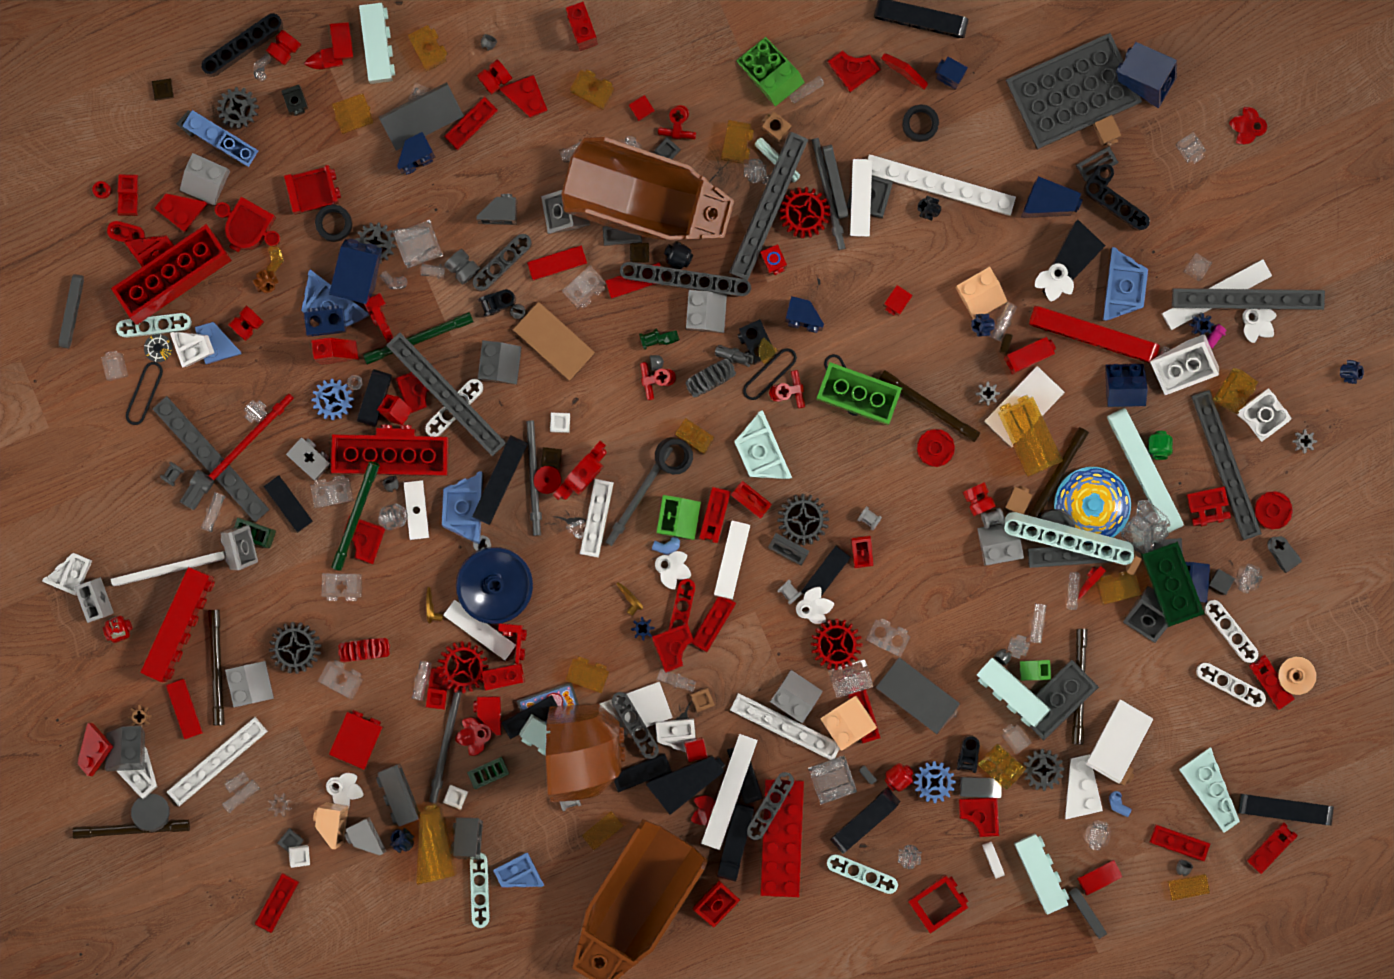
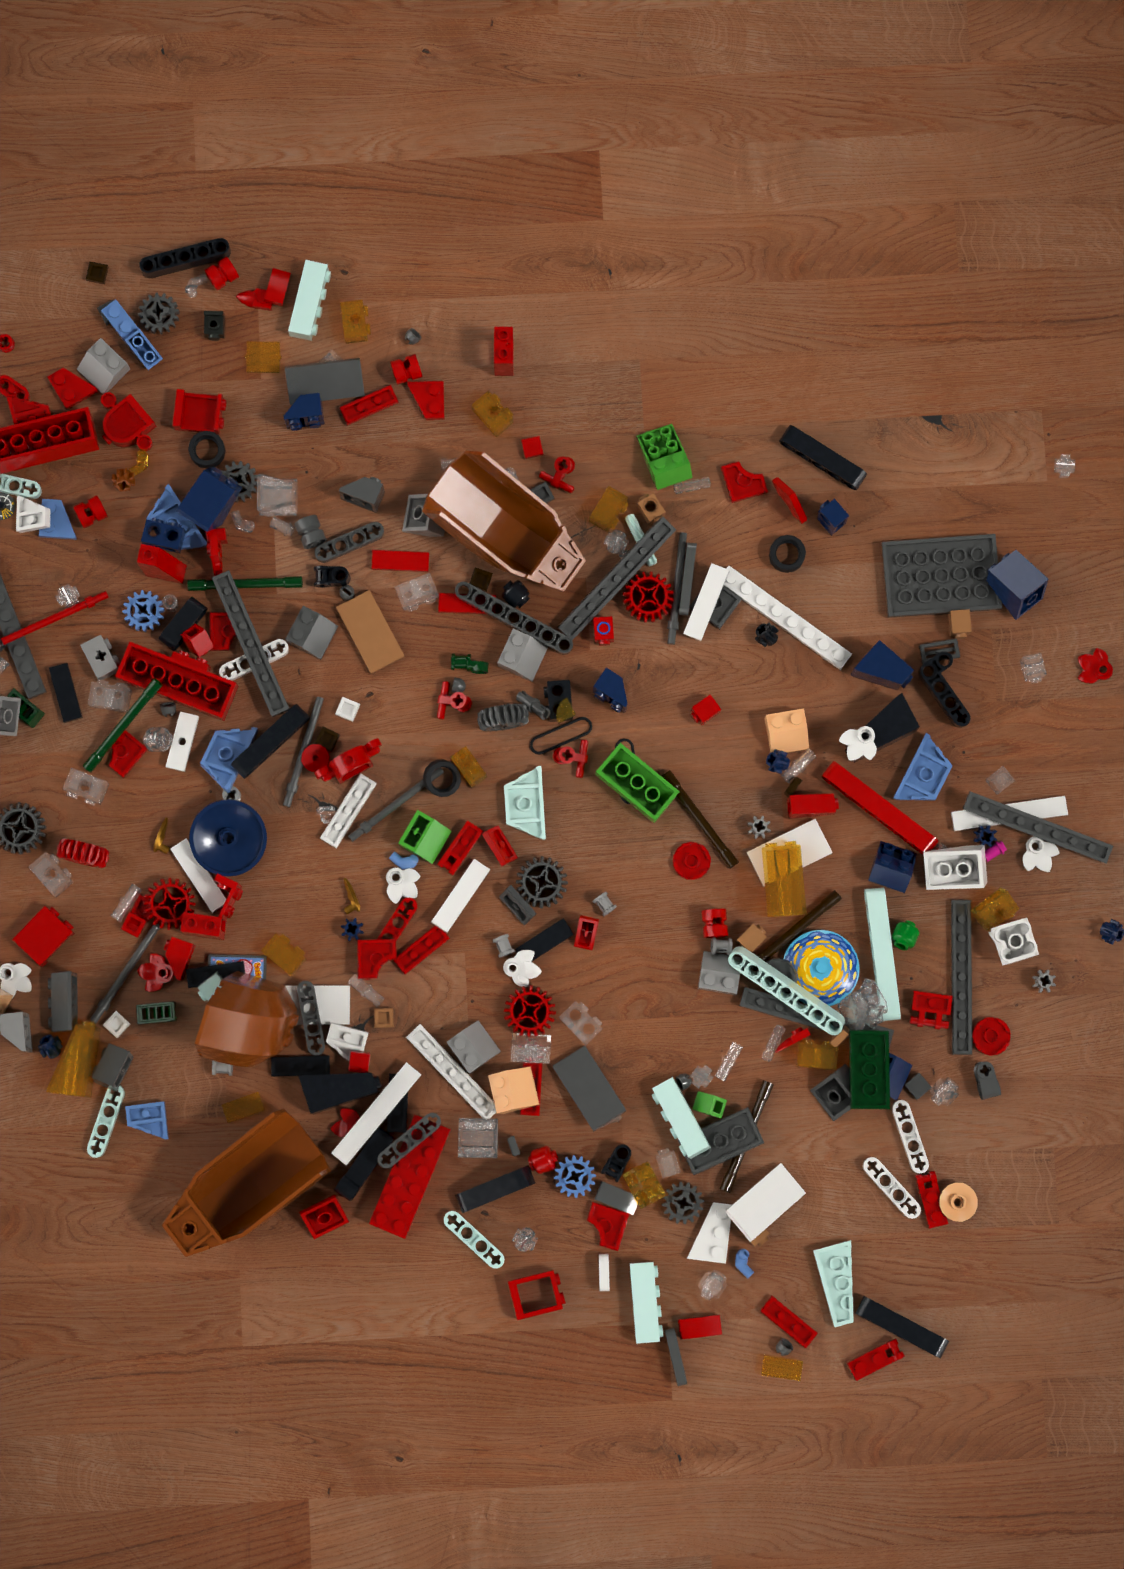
camera: 20 degrees right, 5 degrees down
red slope [117,174,138,216] -> none
dark grey tile [603,226,642,246] -> none

